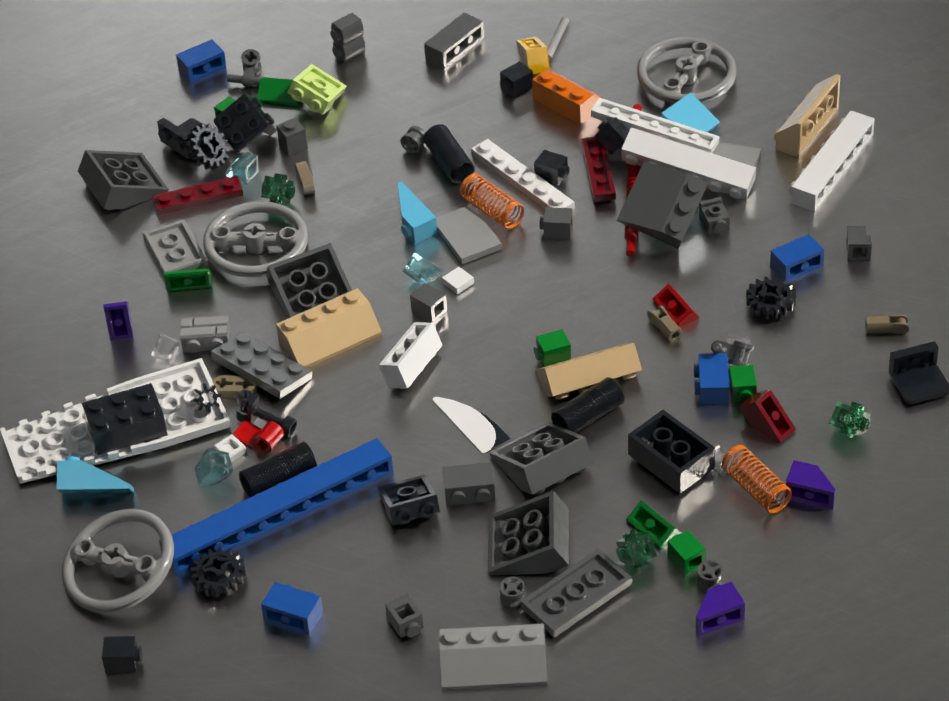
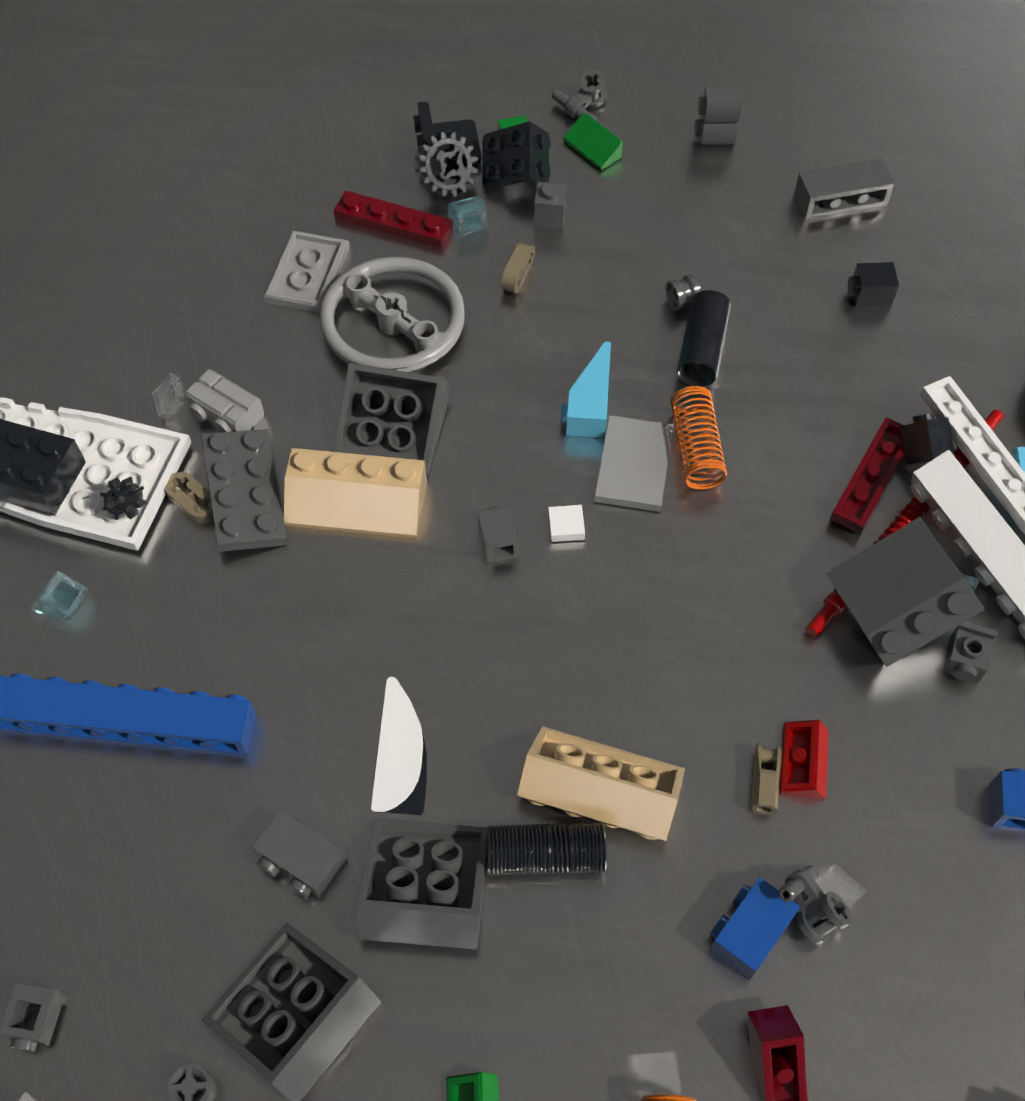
camera: 35 degrees right, 15 degrees up
dark grey slope [78,150,169,210] -> none
dark purple slope [103,301,133,341] -> none
green slope [164,269,212,291] -> none
blue brick [176,39,227,83] -> none
white tile [213,435,247,465] -> none
red panel [233,419,284,453] -> none
black bar [236,390,298,437] -> none
black piece [239,441,317,498] -> none
clear green brick [261,173,295,205] -> none
yellowish green plate [287,64,347,115] -> none
black plate [377,475,440,525] -> none
white brick [379,322,442,389] -> none
clear light blue brick [403,253,444,284] -> none
white plate [471,139,575,210] -> none
yellow slope [516,37,550,77] -> none
orange slope [532,69,607,125] -> none
green brick [533,329,571,367] -> none
black brick [534,150,570,186] -> none
dark grey brick [539,207,573,240] -> none
light grey bar [547,17,569,61] -> none
black brick [628,410,716,493] -> none
green brick [729,365,757,404] -> none
black gear [746,276,797,319] -> none

